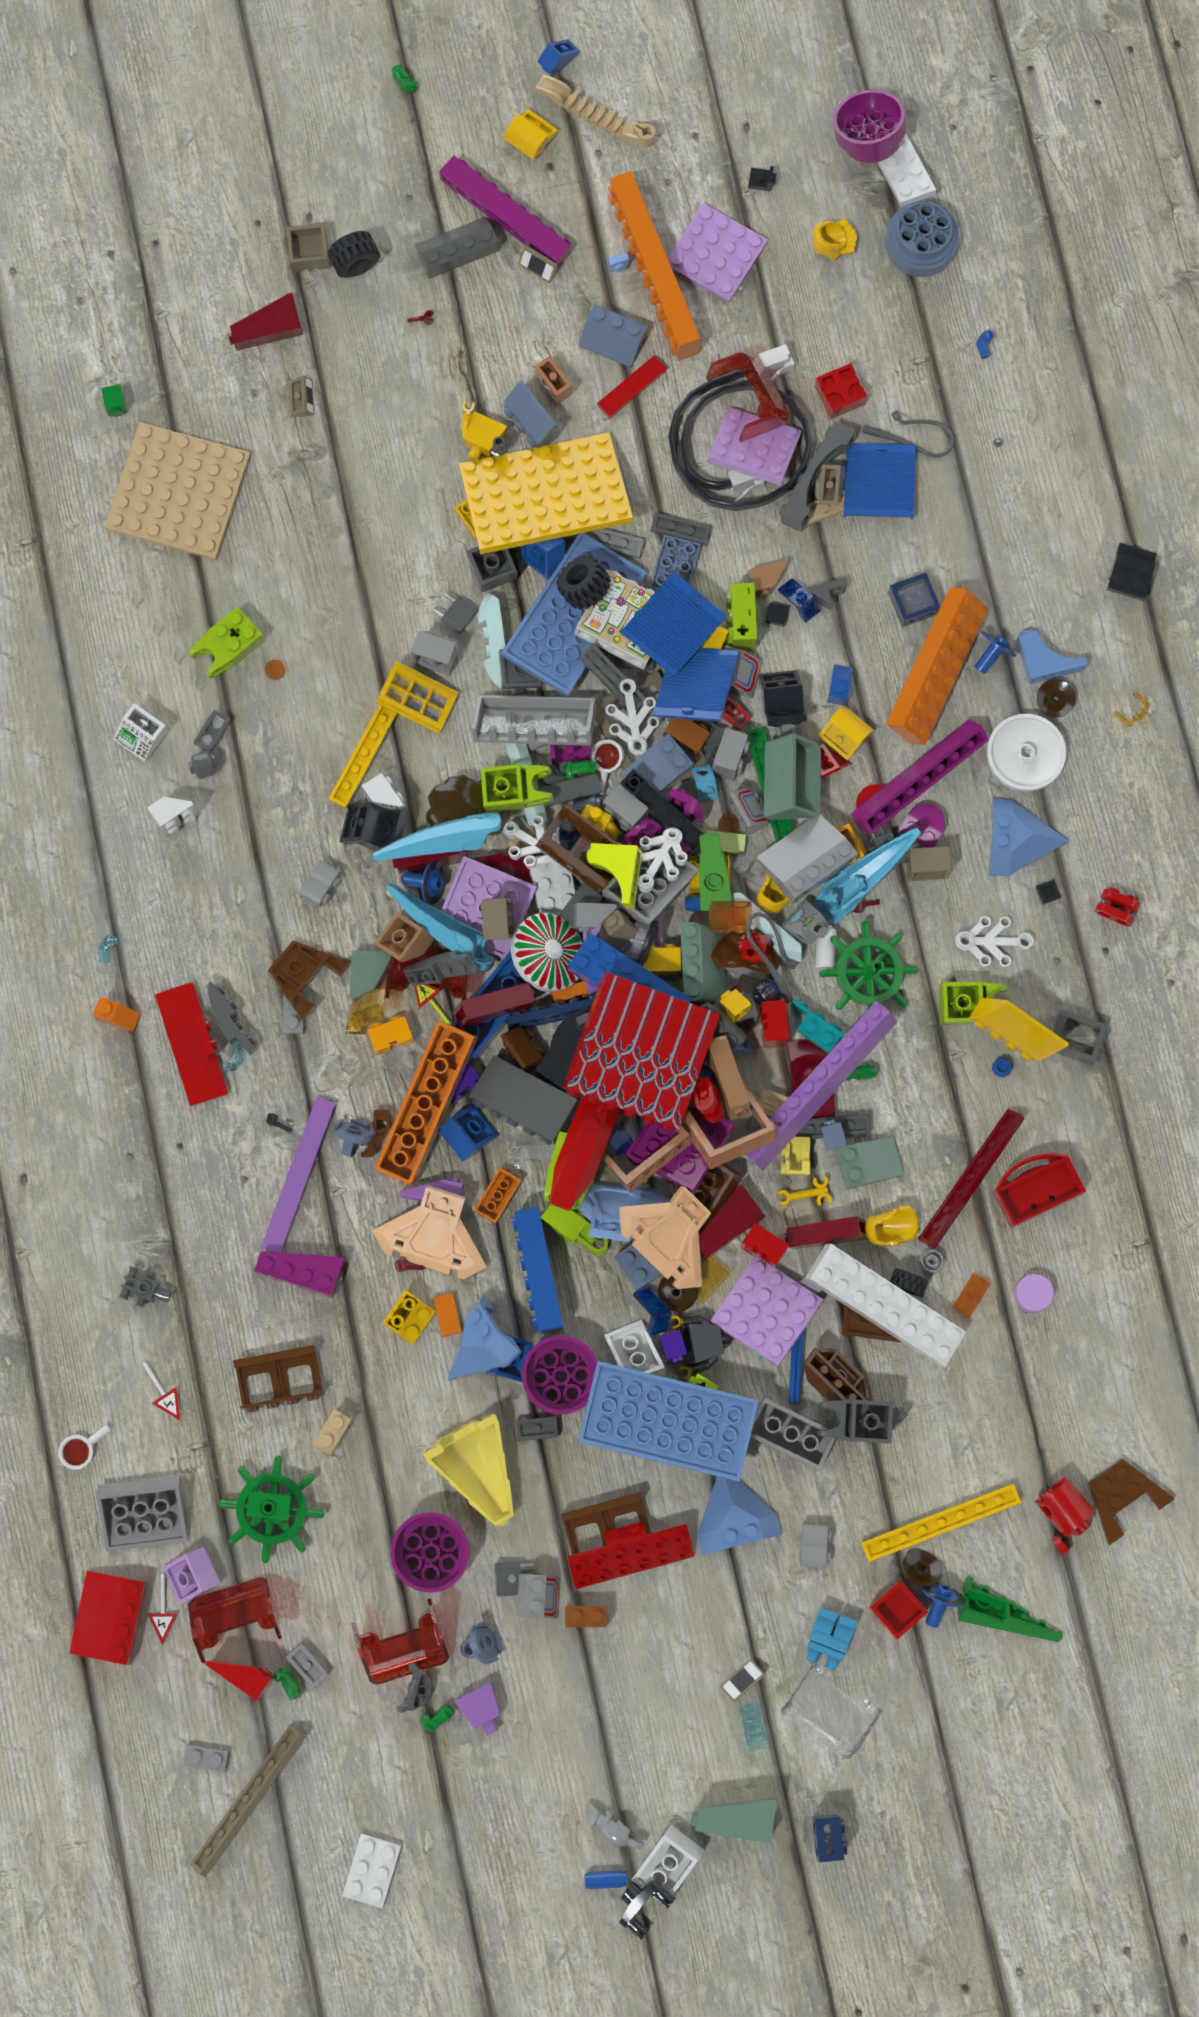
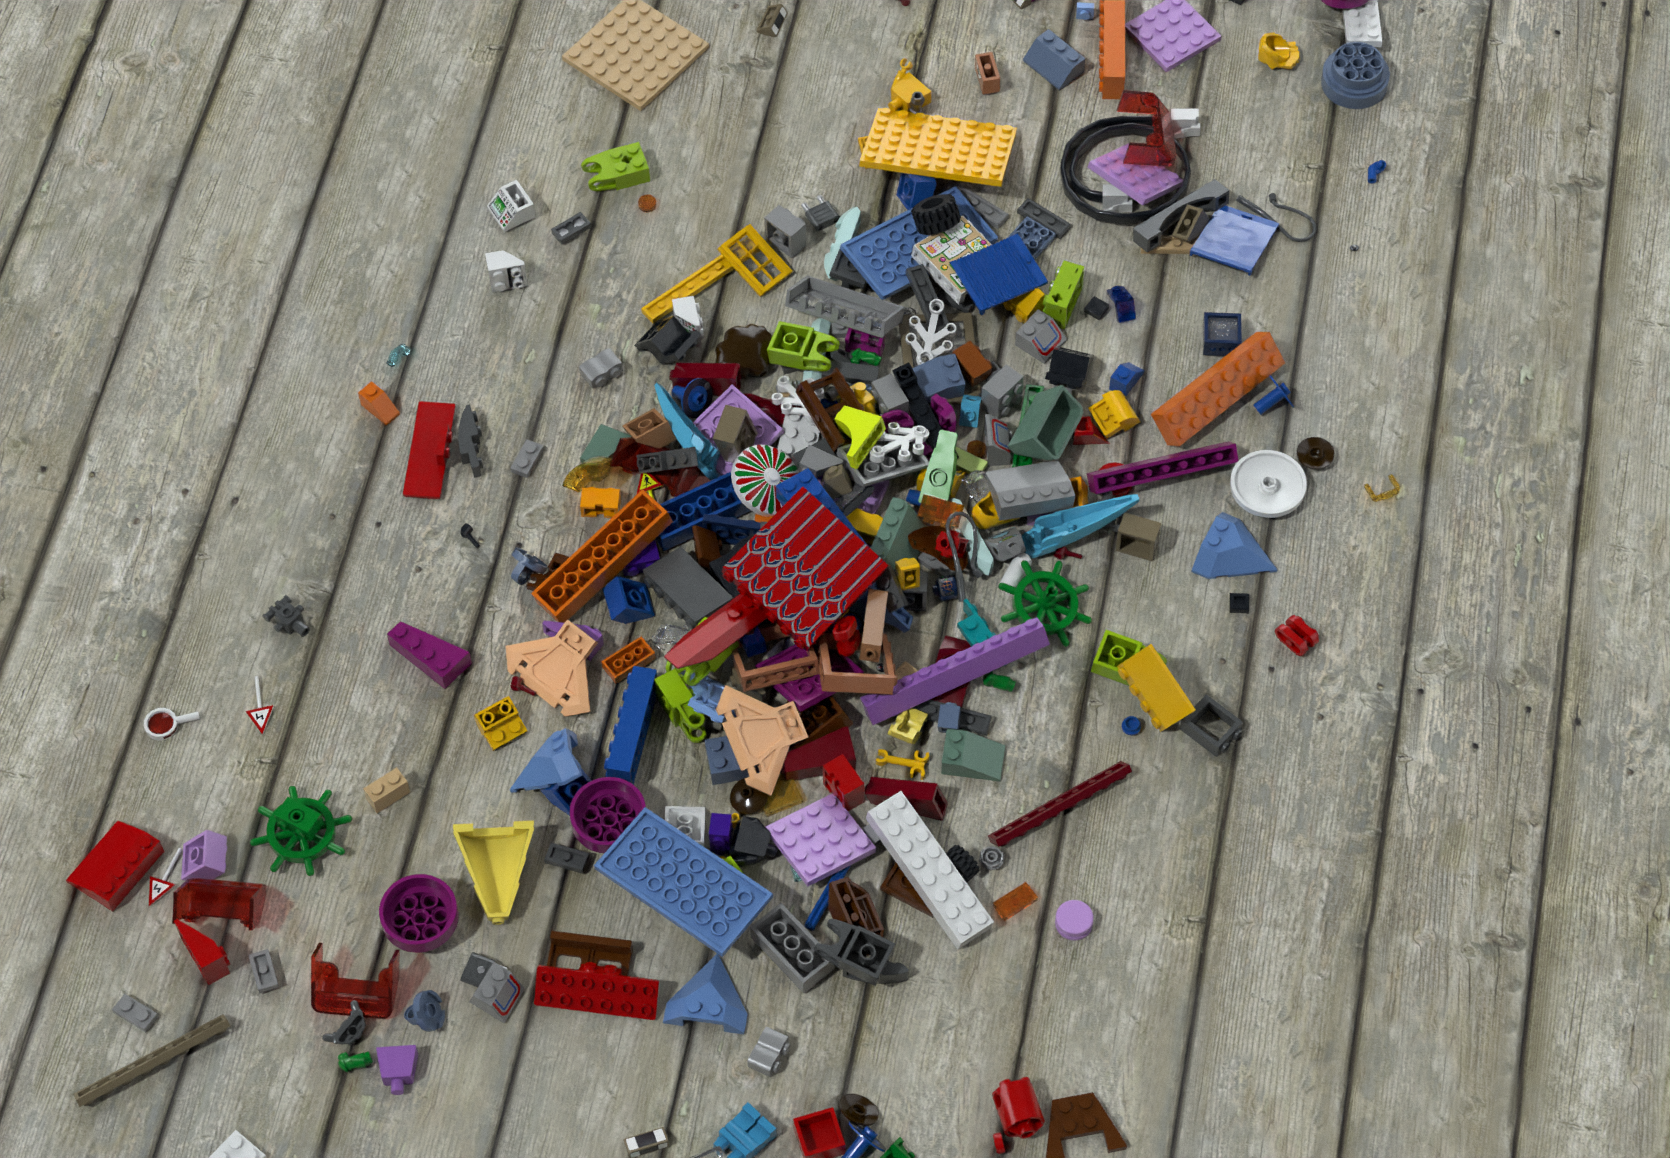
camera: 25 degrees right, 20 degrees down
light grey slope [96,1475,188,1552] -> none
dark grey head [188,751,219,779] -> none
clear light blue arm [223,1044,243,1072] -> none
reddish brown window [233,1345,324,1413] -> none
medium lavender tile [261,1097,336,1253] -> none
reddish brown wing [268,941,352,1021] -> none
green arm [273,1667,301,1700] -> none
medium azure piece [372,812,501,861] -> none
orange tile [433,1293,462,1337] -> none
dark red slope [453,983,536,1030] -> none
dark grey brick [466,546,518,593] -> none
sand blue slope [503,380,557,449] -> none
dark orange brick [565,1606,607,1628] -> none
piece [591,739,625,795] -> none
red tile [597,355,667,419] -> none
clear blue bracket [633,1288,672,1336] -> none
blue door [652,648,740,722] -> none
red slope [722,696,752,731] -> none
medium nougat slope [748,560,787,598] -> none
red piece [759,1000,789,1049] -> none
dark grey slope [806,578,847,610] -> none
red piece [815,363,867,419] -> none
yellow plate [861,1484,1021,1562] -> none
yellow piece [865,1205,919,1246] -> none
magenta slope [898,803,946,848] -> none
white plant [955,916,1034,968] -> none
red piece [993,1153,1086,1229] -> none
medium blue arch [1016,630,1088,684] -> none
black bracket [1107,542,1157,601] -> none

